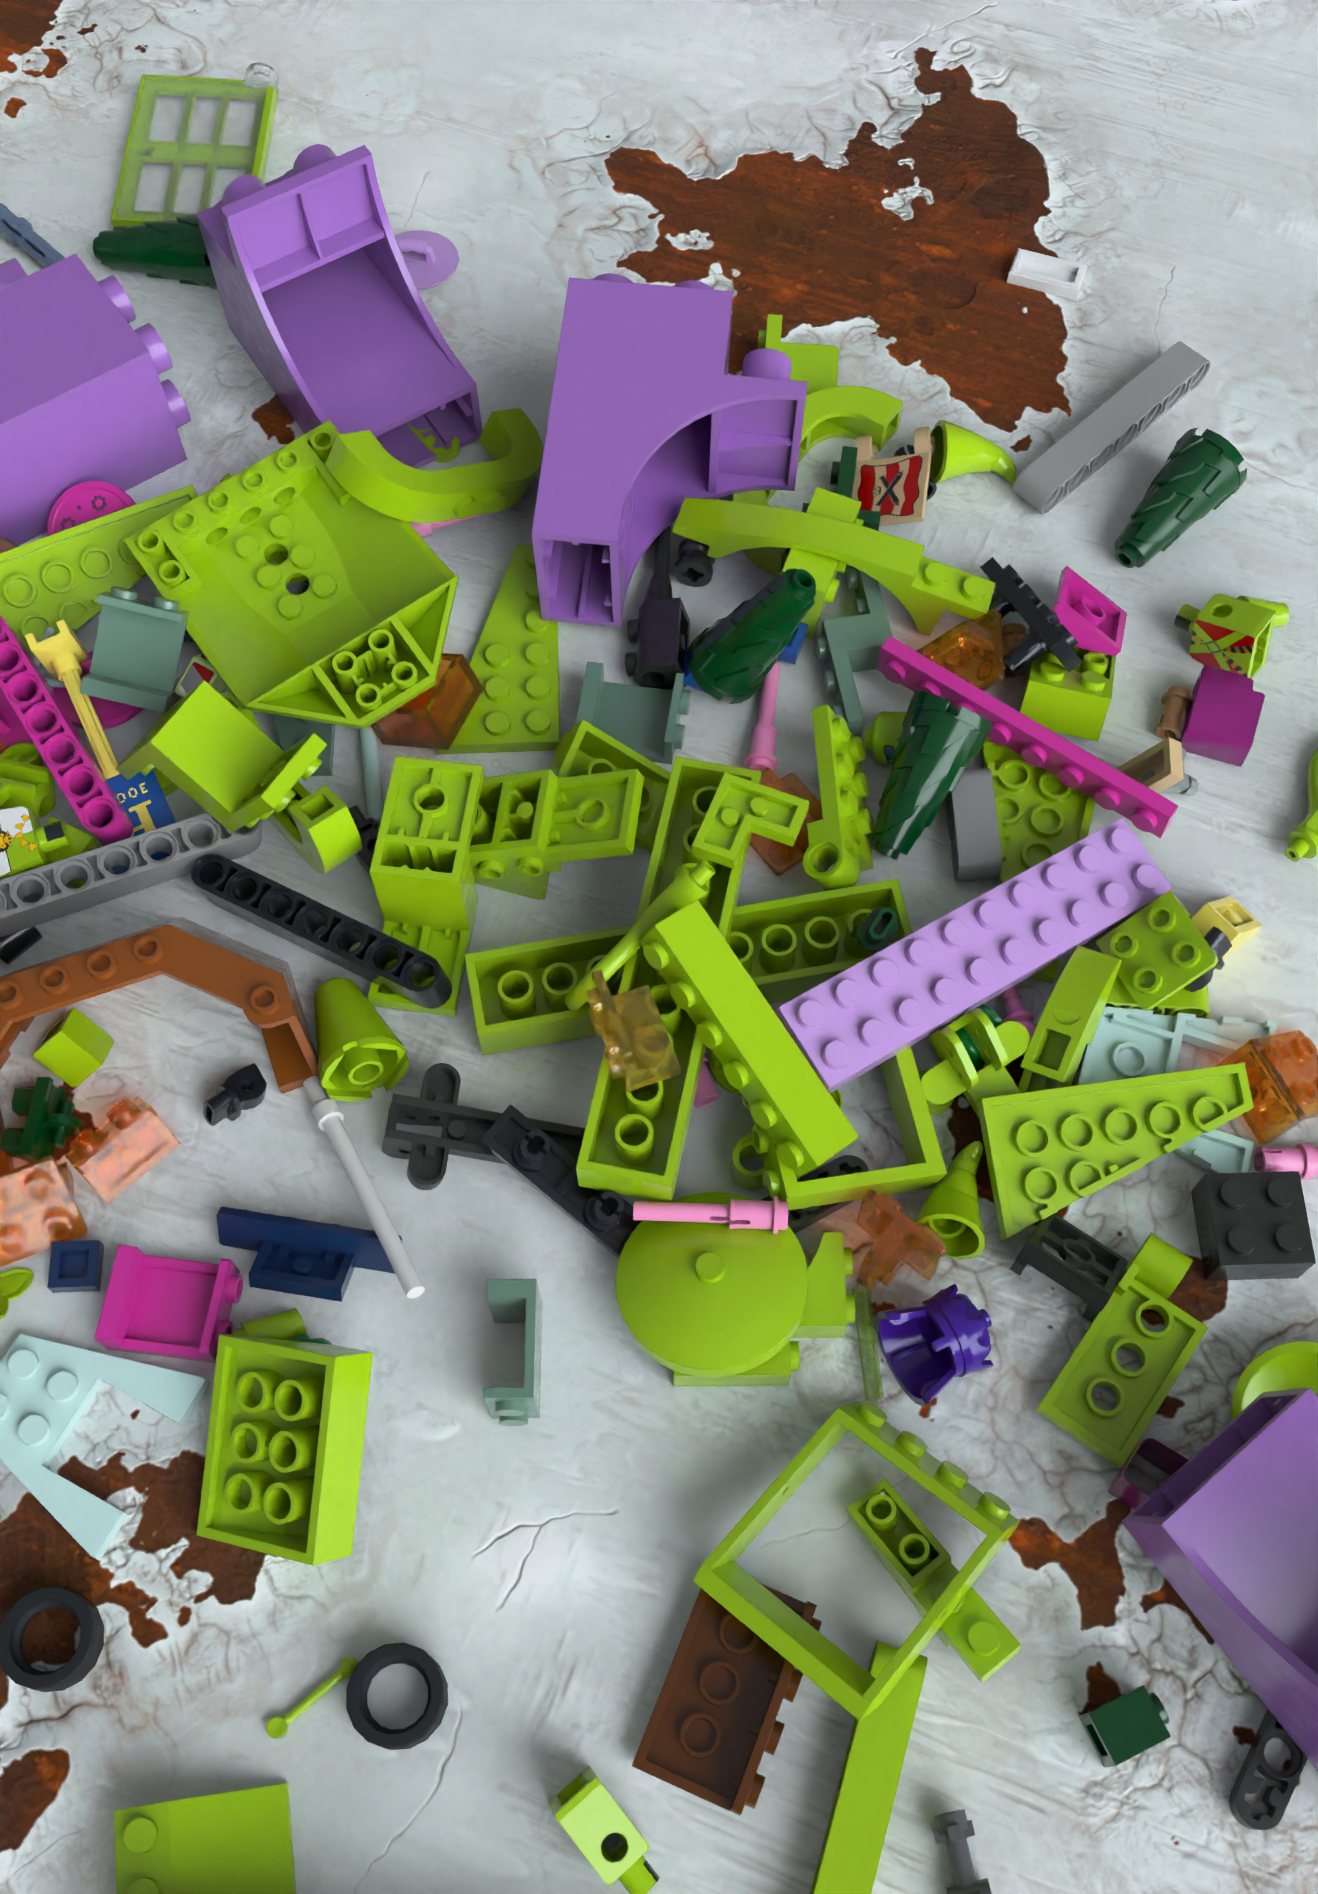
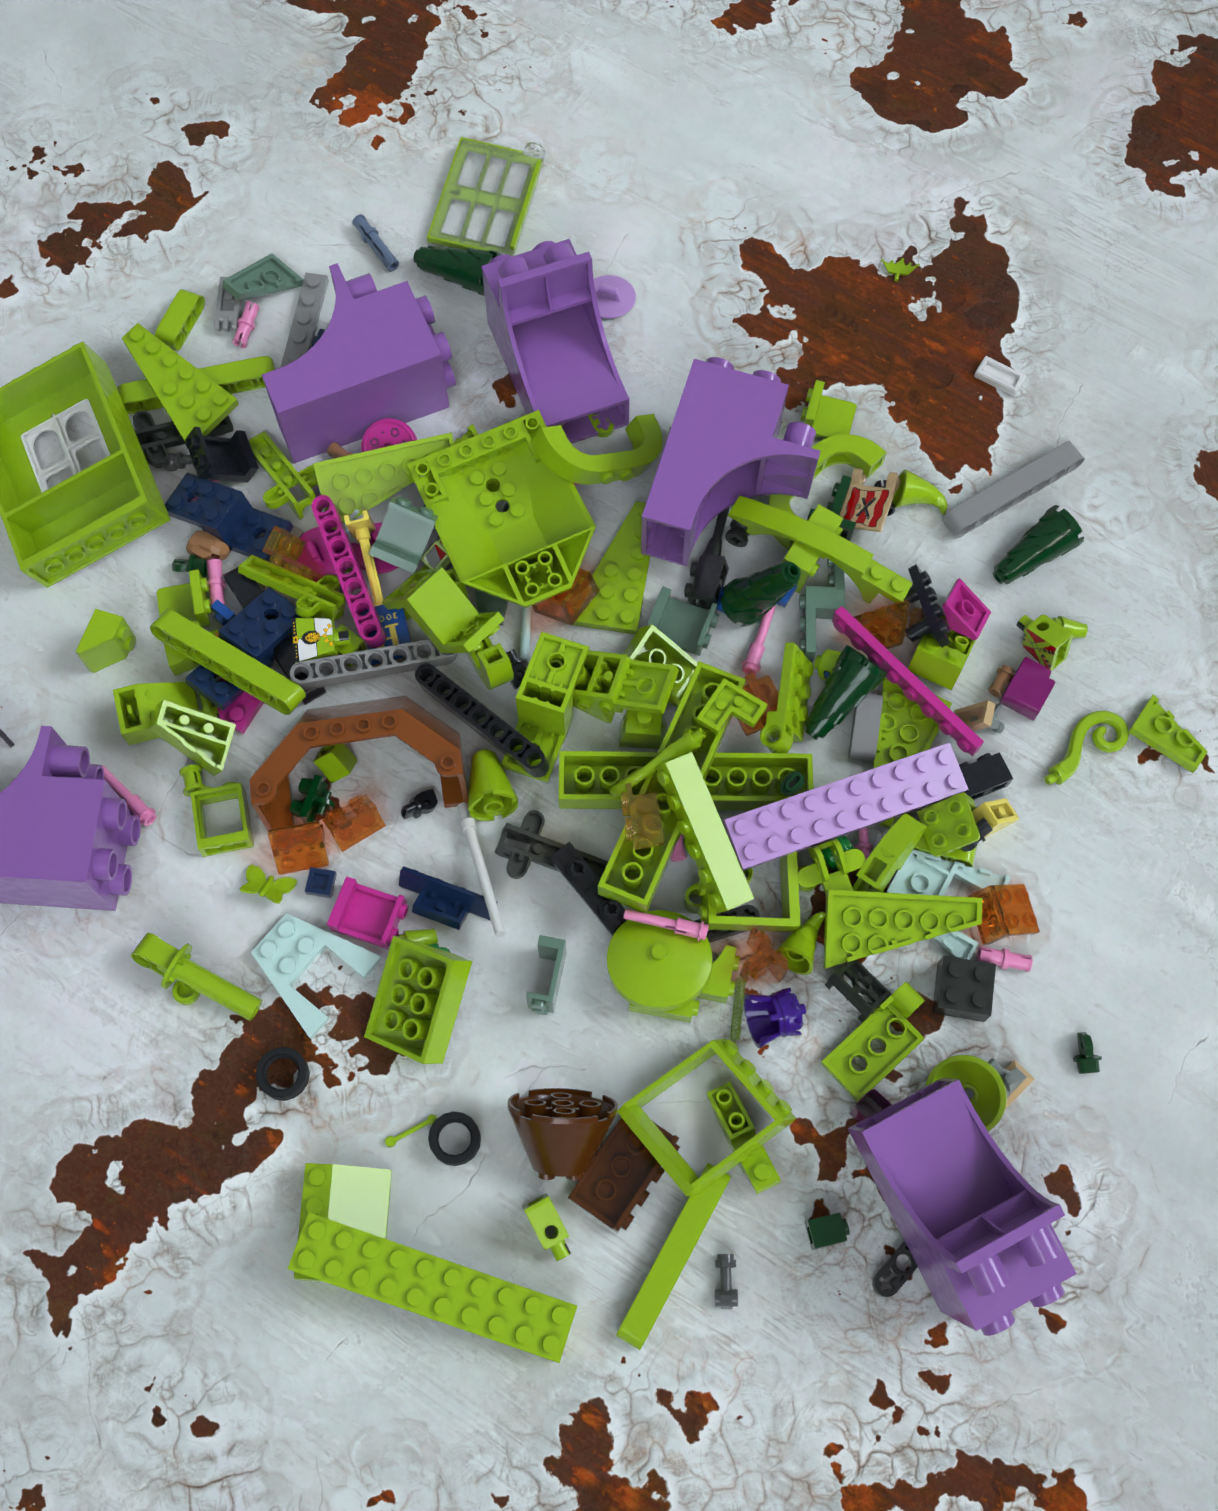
camera: 10 degrees right, 5 degrees up
none -> reddish brown cone [507,1088,618,1181]
none -> lime torso [619,710,667,749]
none -> lime piece [881,258,920,282]
none -> black brick [959,752,1014,800]

